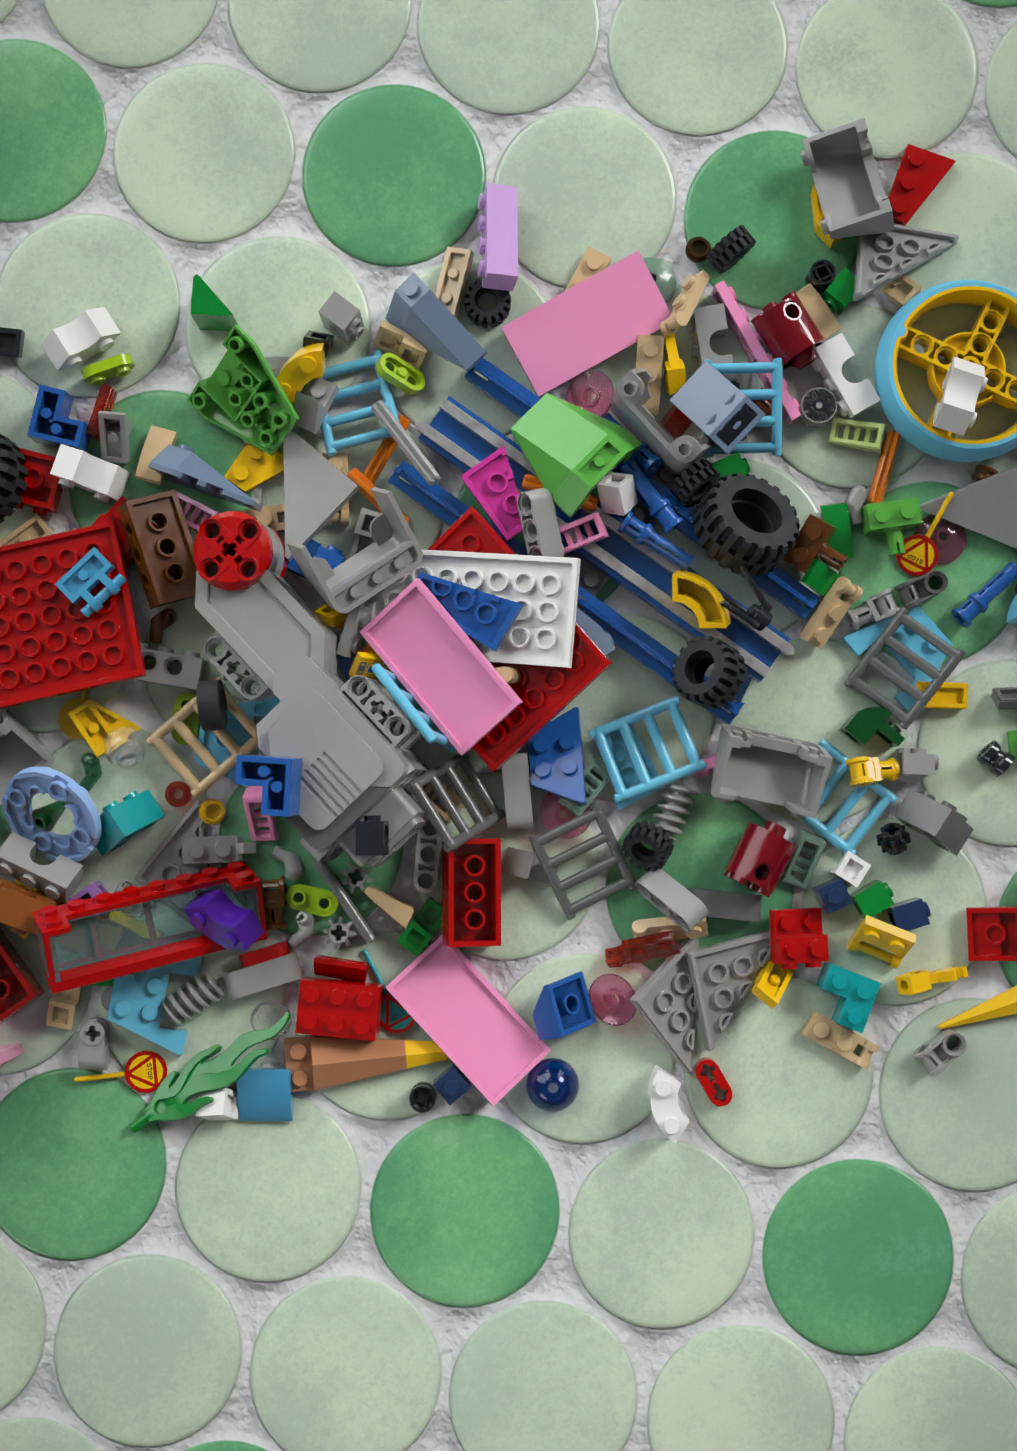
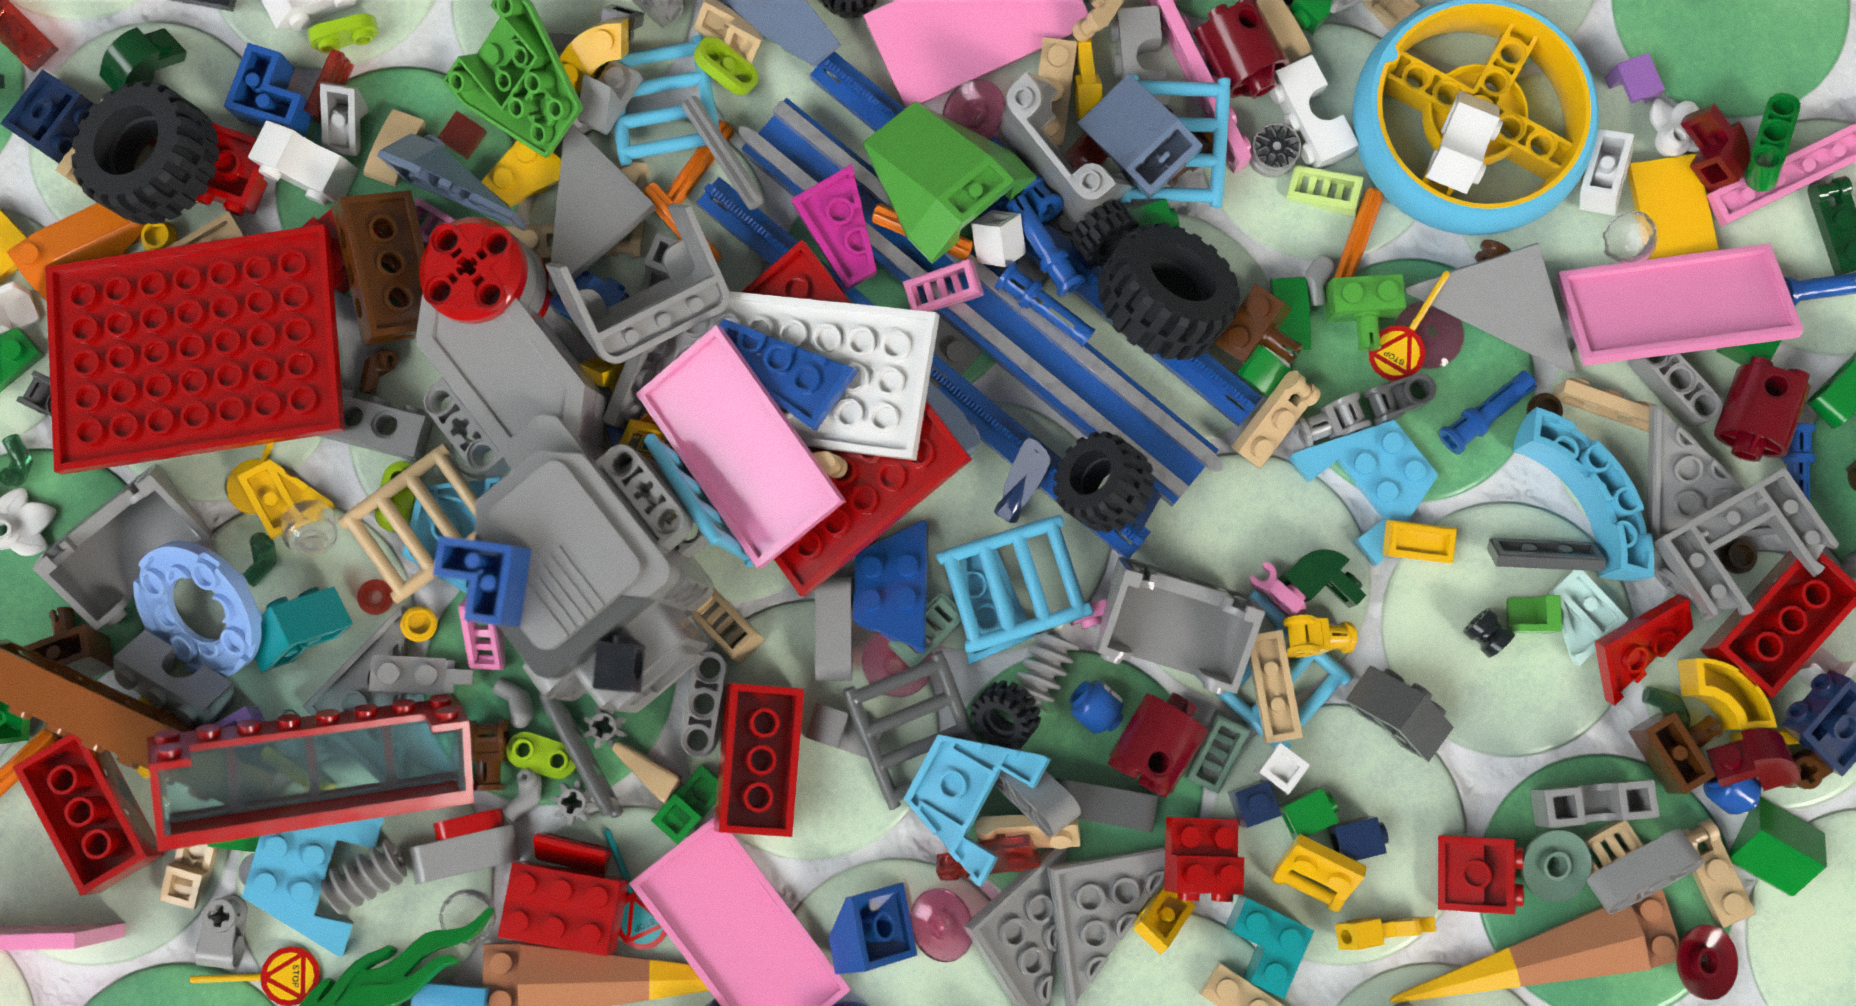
camera: 10 degrees right, 5 degrees down
dark green cone [32,801,66,832] -> none
dark azure plate [55,547,127,618] -> none
dark purple brick [184,889,264,951] -> none
black tyre [196,679,228,732] -> none
dark grey bar [405,752,506,853] -> none
light grey beam [517,488,564,557] -> none
yellow brick [672,570,731,628] -> none
black plant [720,565,773,631] -> none
dark grey bar [844,607,966,730] -> none
black gear [876,823,911,855] -> none
light grey brick [897,748,939,776] -> none
none -> clear red tile [437,110,487,160]
none -> medium azure wing [904,734,1051,886]
none -> piece [994,437,1052,523]
none -> blue head [1069,680,1124,734]
none -> tan plate [1249,630,1303,744]
none -> bright pink plate [1250,562,1307,617]

